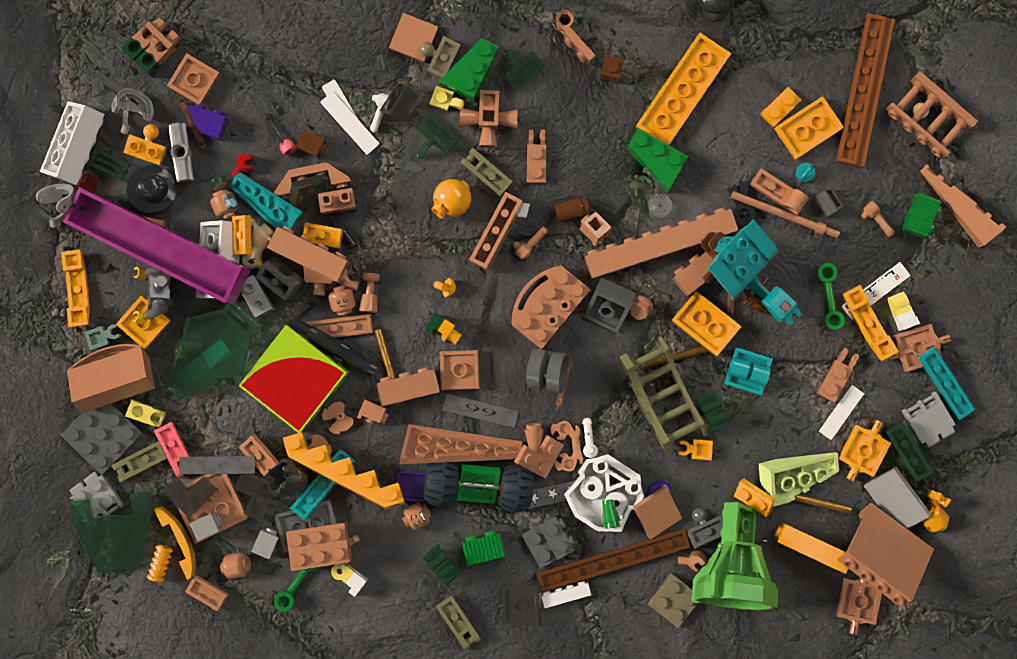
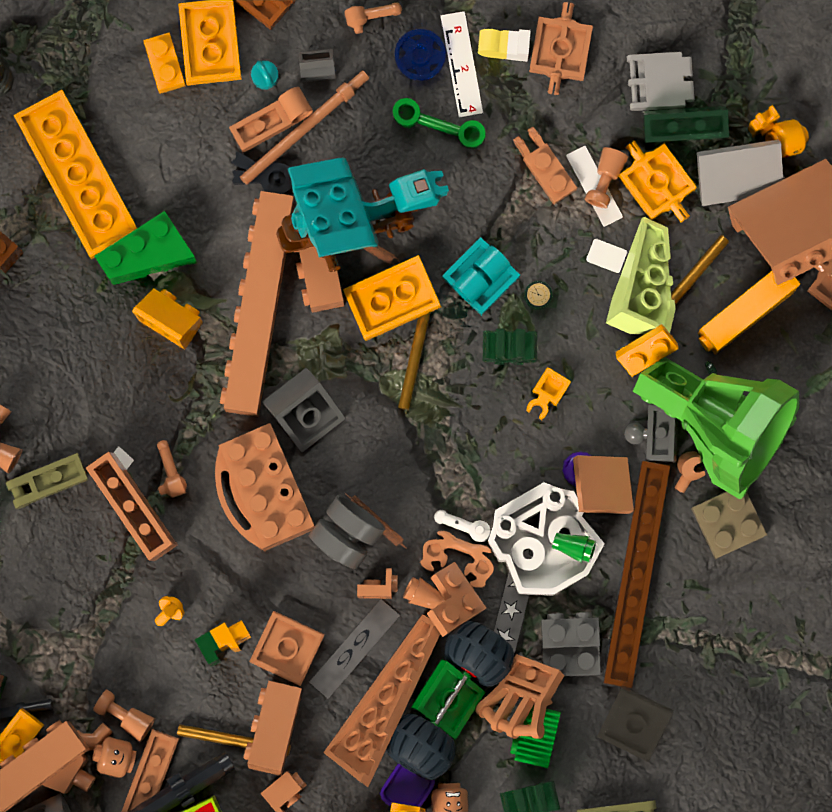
camera: 60 degrees left, 5 degrees down
light orange brick [431,179,471,219] -> none
nougat hinge [527,130,546,183] -> none
white piece [541,581,591,608] -> none
reddish brown piece [554,196,590,223] -> none
nougat brick [580,212,612,247] -> none
olive fence [620,337,708,455] -> none
nougat piece [630,294,653,320] -> none
clear plate [649,194,673,218] -> none
light orange slope [843,285,899,361] -> none
teal tile [917,347,976,420] -> none
none -> light orange slope [132,288,203,350]
none -> nougat bracket [357,568,398,599]
none -> clear blue wheel [395,29,446,81]
none -> nougat plate [475,654,564,739]
none -> tile [524,281,552,310]
none -> nougat piece [585,147,628,209]
none -> white sticker [586,239,627,273]

